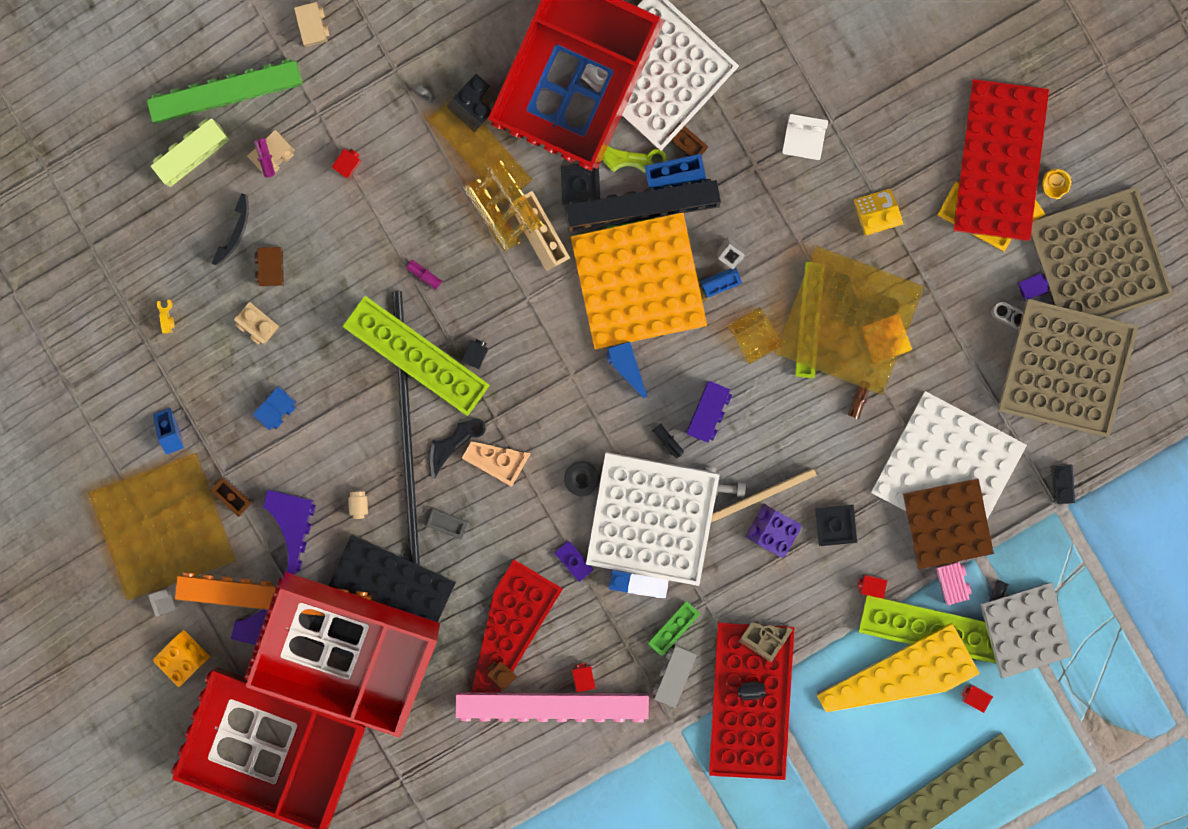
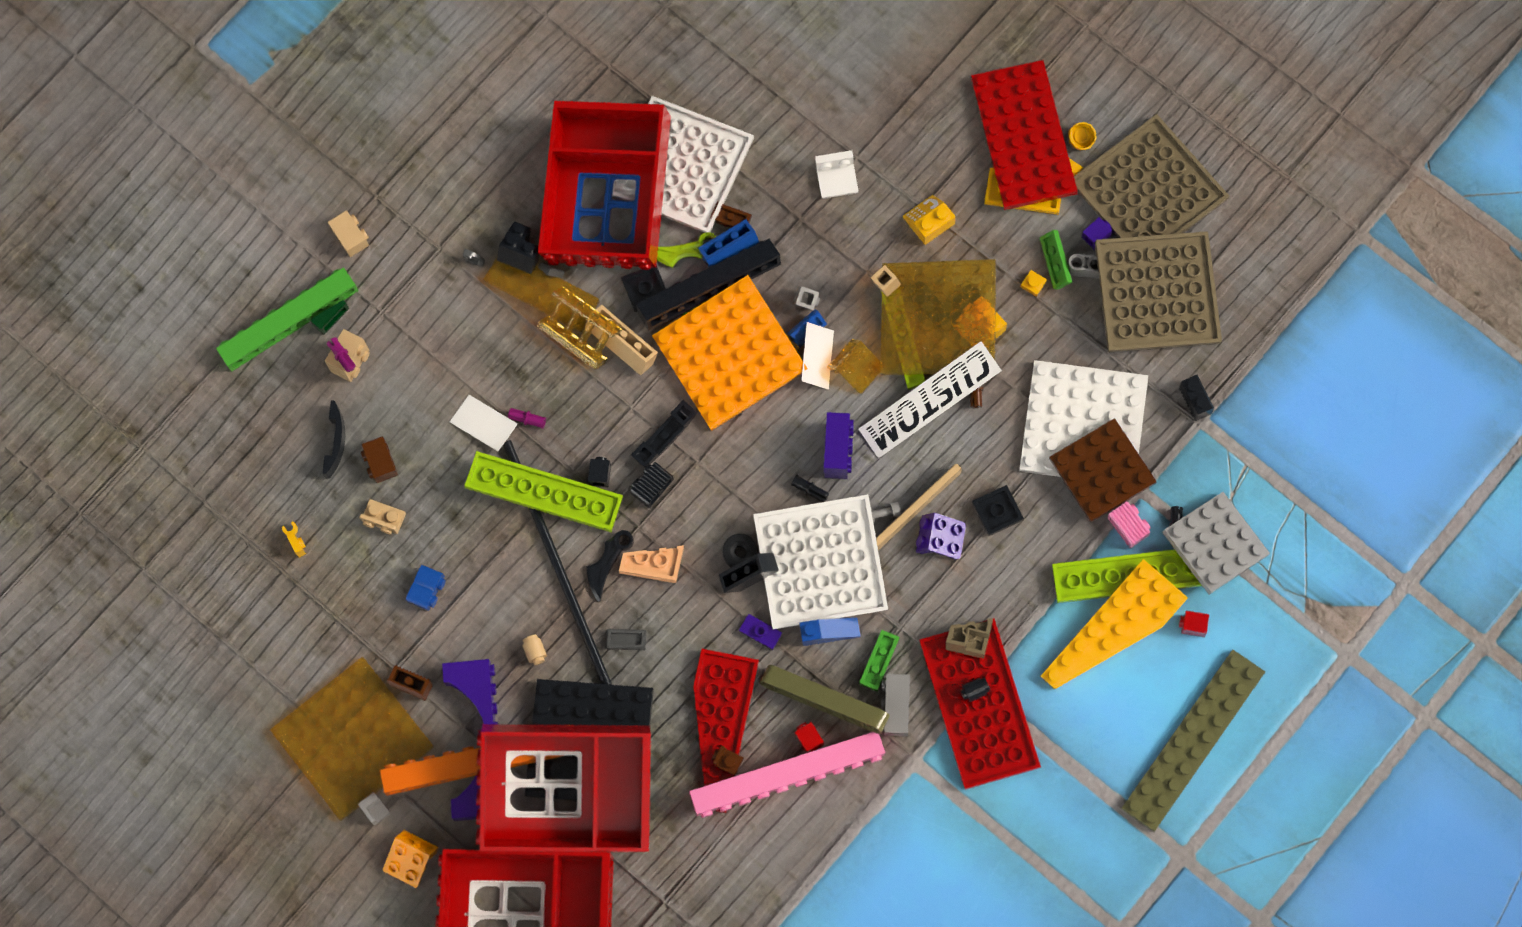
camera: 15 degrees left, 15 degrees down
yellowish green brick [151,118,231,187] -> none
blue slope [153,407,184,455] -> none
red brick [332,148,362,180] -> none
blue slope [606,342,647,398] -> none
red brick [857,574,888,599] -> none
none -> dark green slope [310,300,349,335]
none -> white sticker [450,395,517,451]
none -> dark grey tile [538,262,565,278]
none -> black slope [631,400,697,468]
none -> black brick [631,462,674,508]
none -> black brick [719,553,779,593]
none -> olive beam [760,665,890,734]
none -> white sticker [802,322,834,389]
none -> white sticker [858,341,1002,459]
none -> tan brick [871,265,901,297]
none -> yellow plate [1021,270,1047,297]
none -> bright green plate [1039,230,1072,290]

